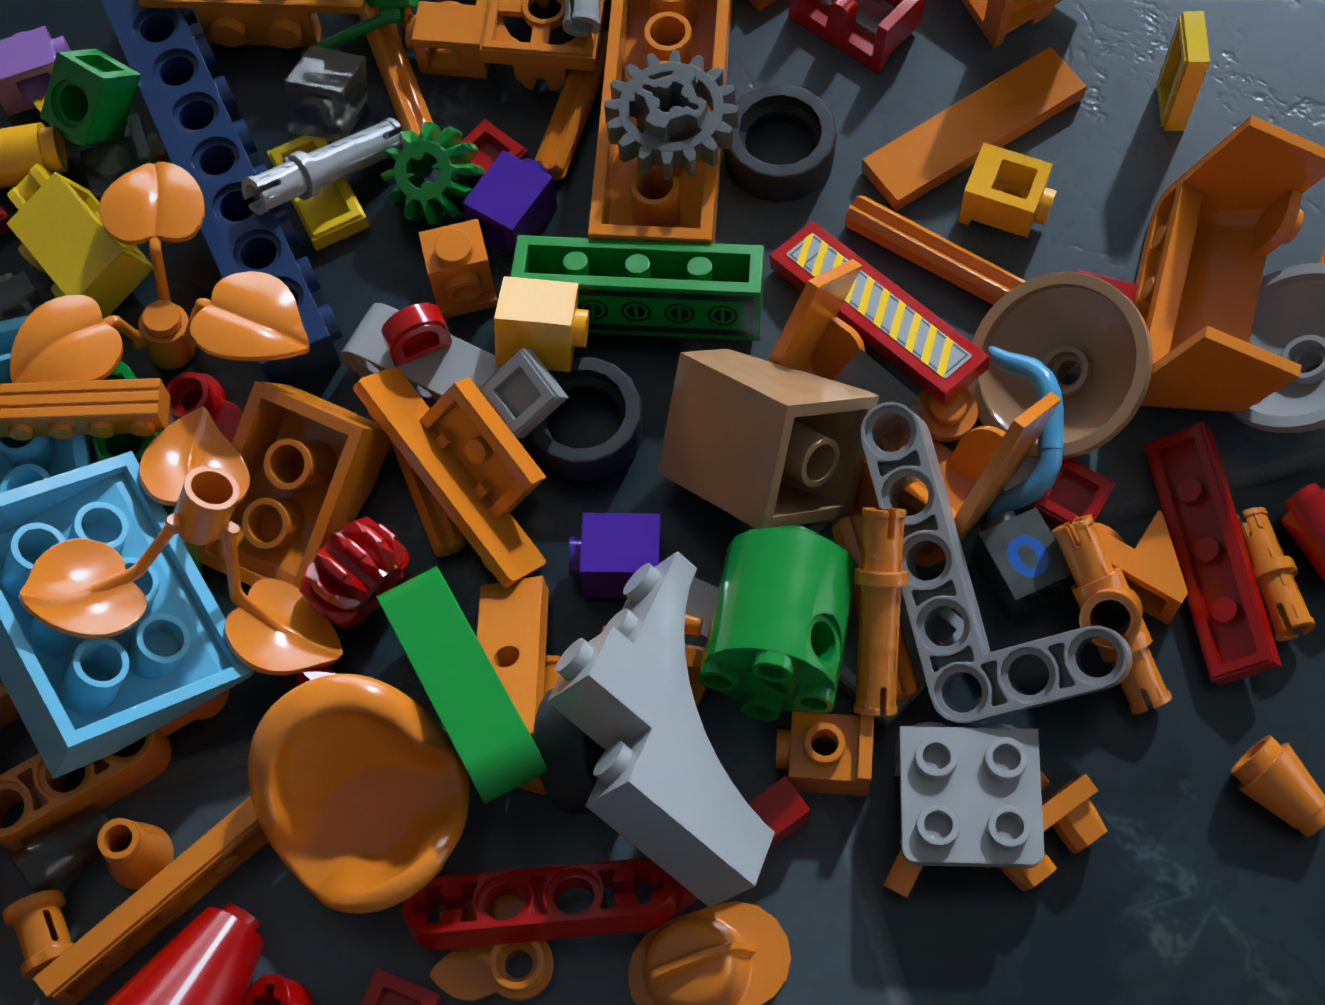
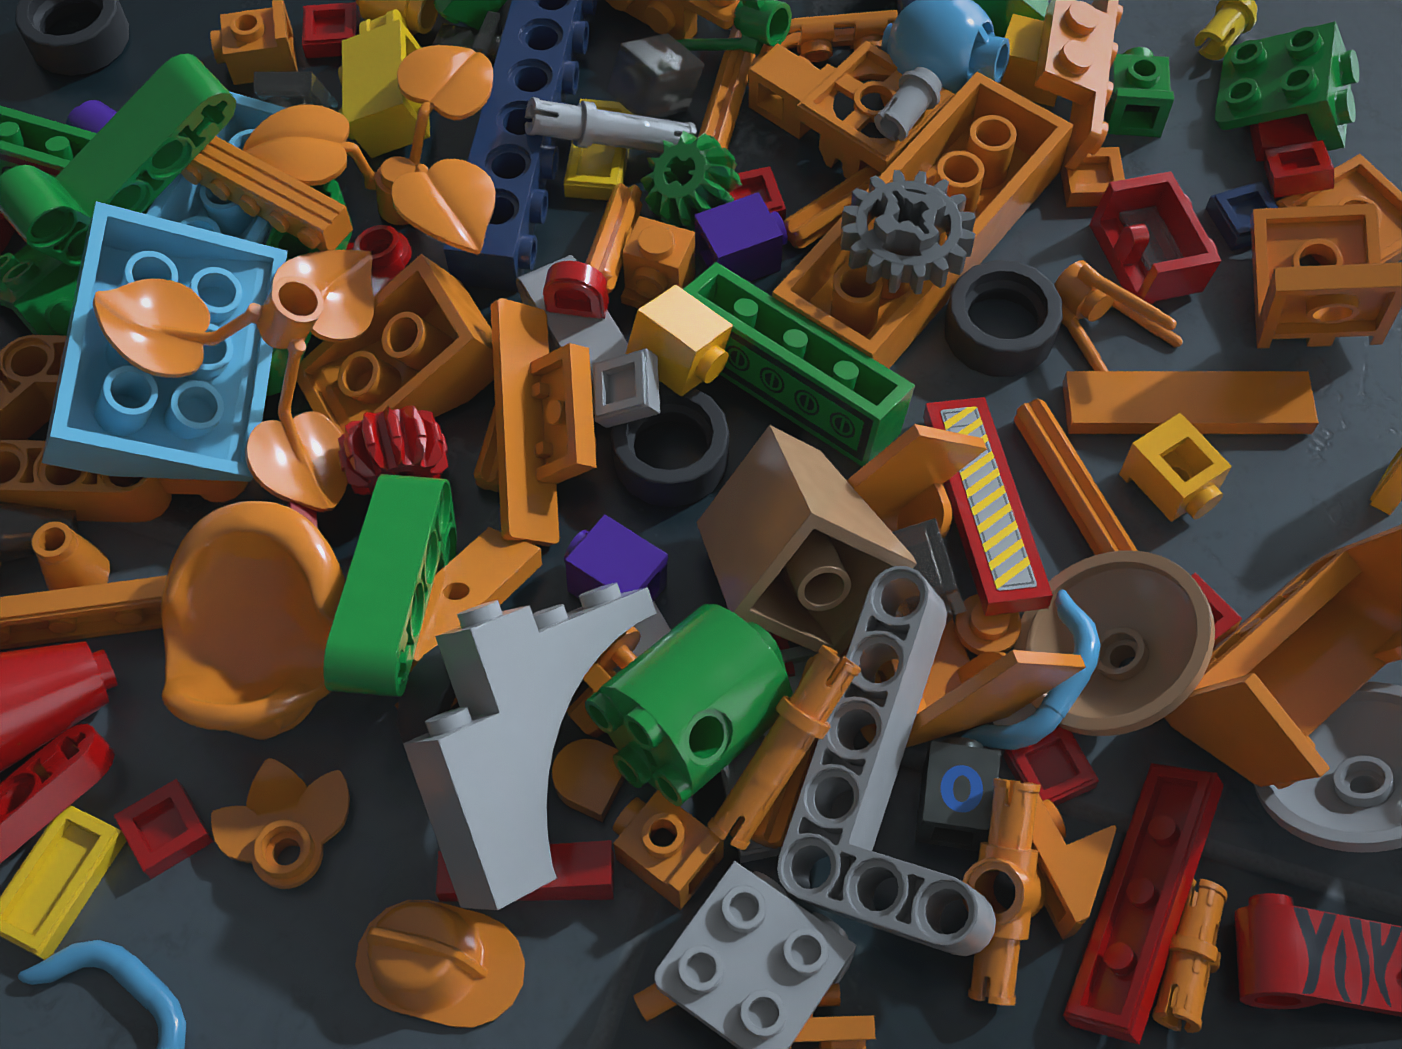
camera: 30 degrees right, 5 degrees down
red beam [402,858,677,950] -> none
none -> orange tile [552,739,625,822]
none -> orange axle [585,183,643,294]
none -> orange plant [1054,260,1183,371]

